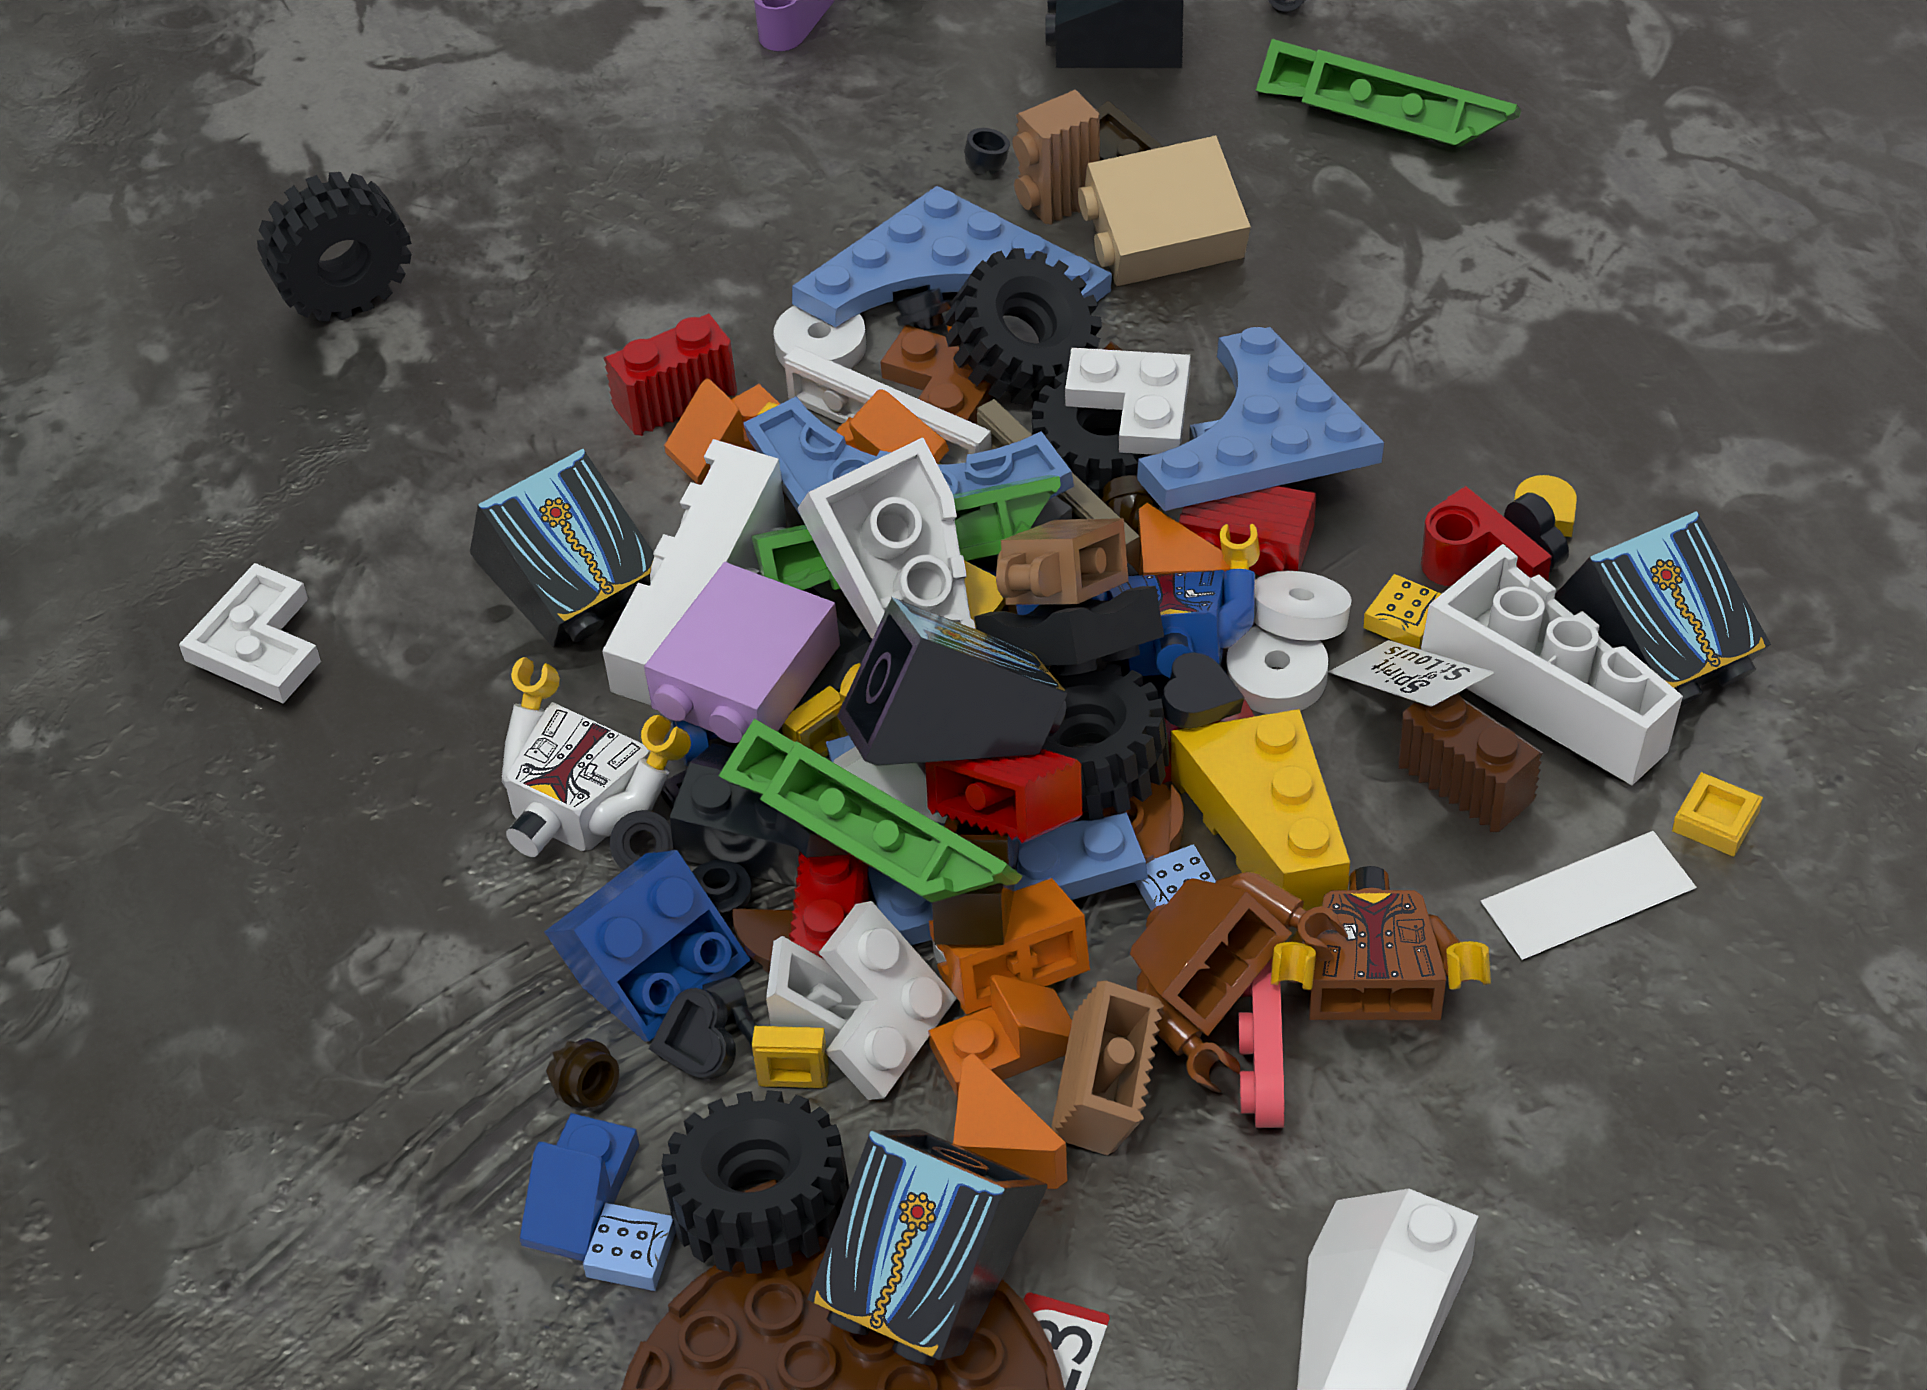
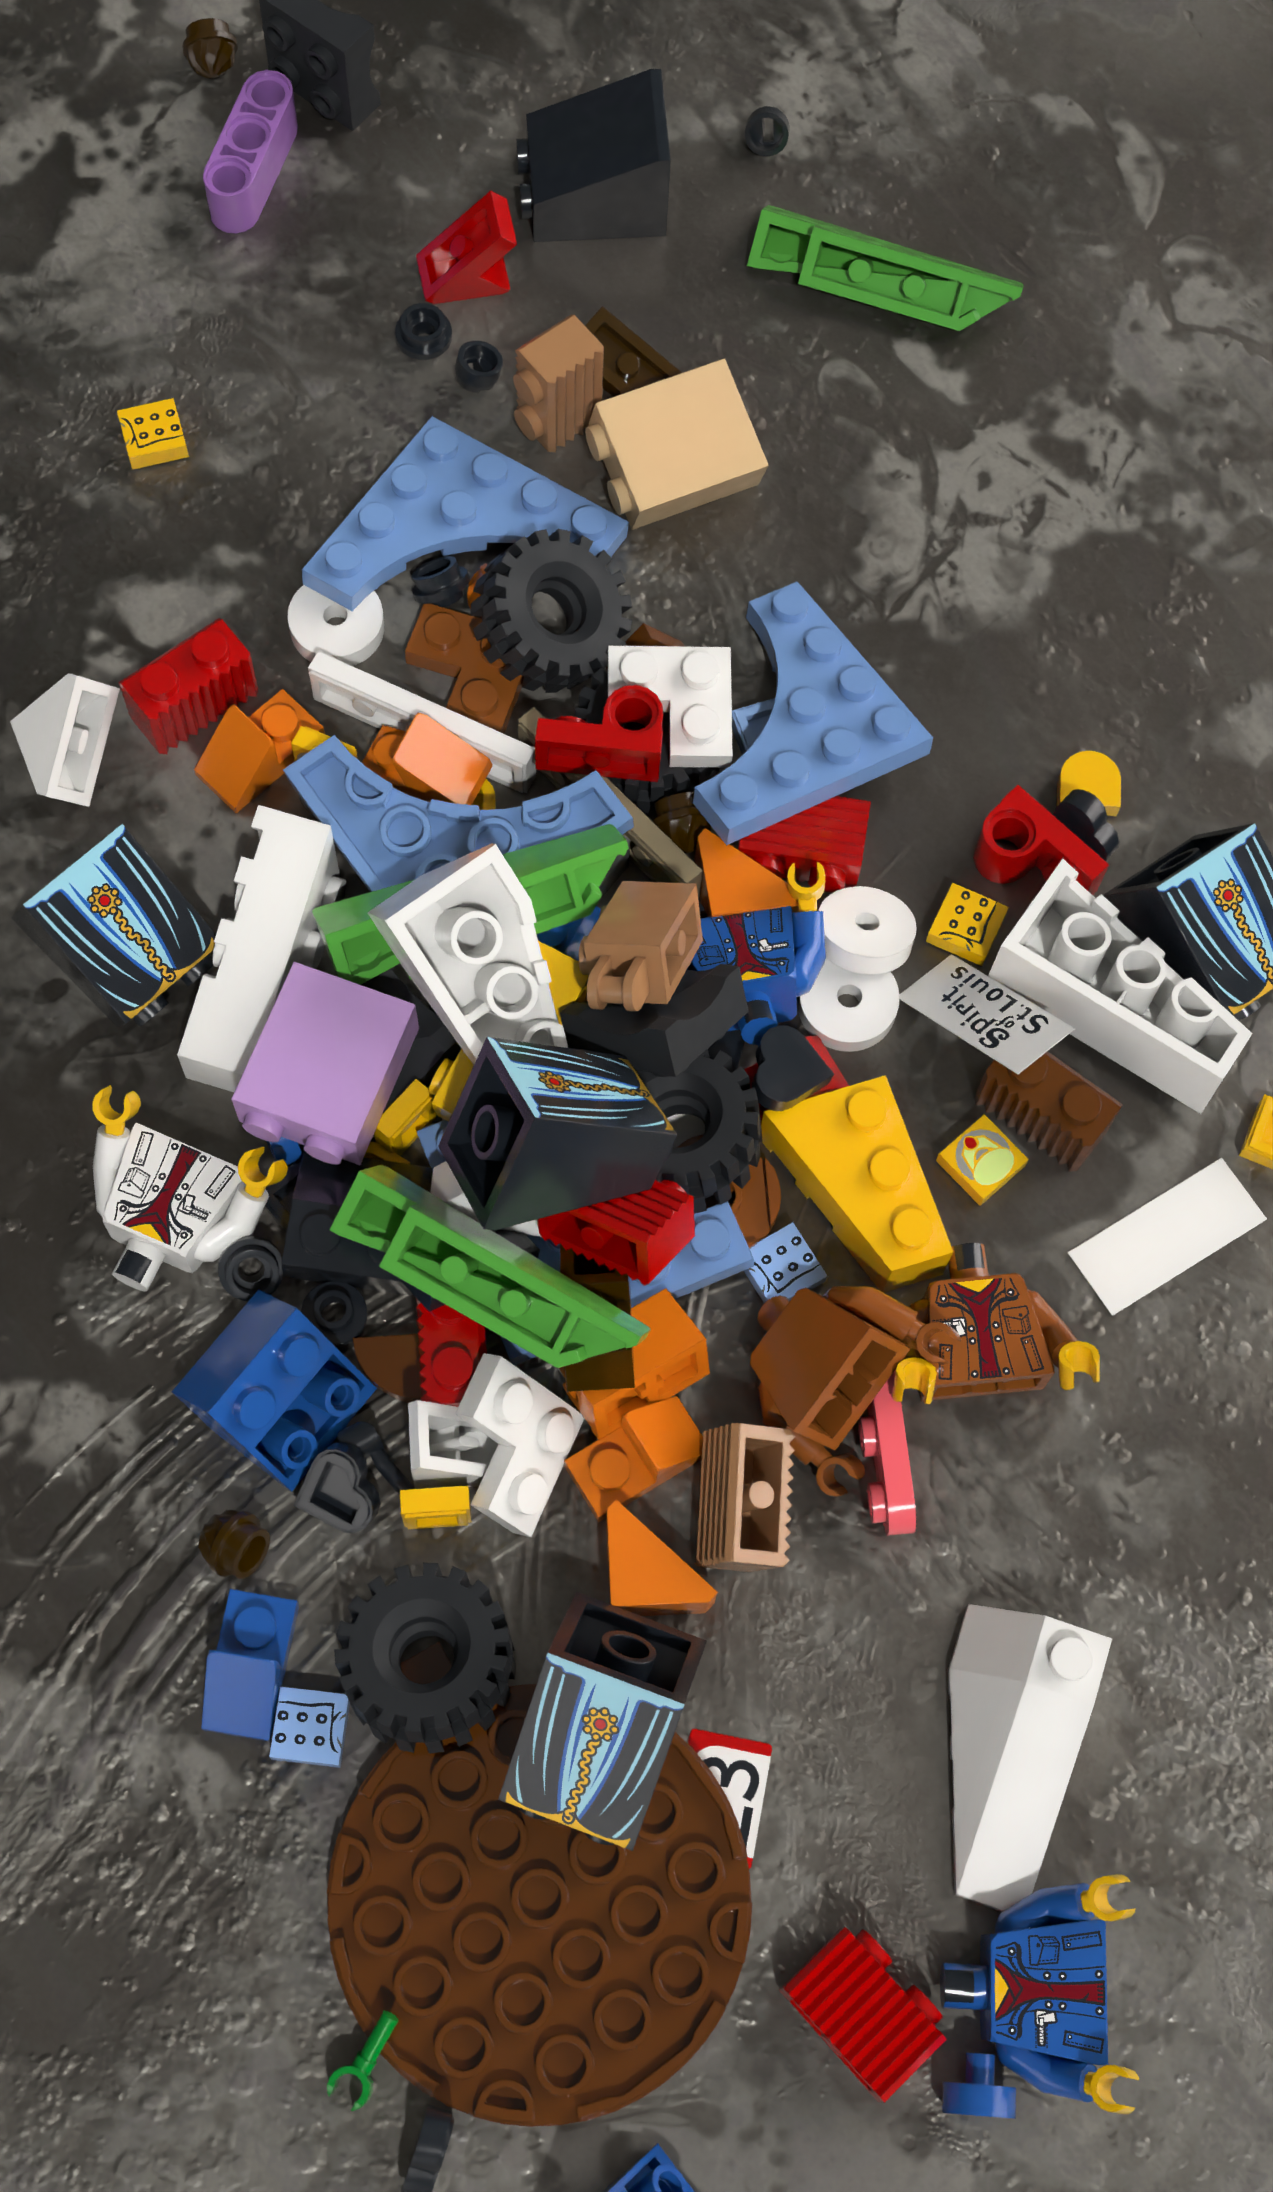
camera: 15 degrees left, 20 degrees up
none -> white slope [10,673,120,807]
none -> yellow tile [117,398,189,470]
none -> black plate [395,303,452,360]
none -> red slope [416,190,517,304]
none -> red plate [535,685,663,782]
none -> tile [936,1114,1029,1206]

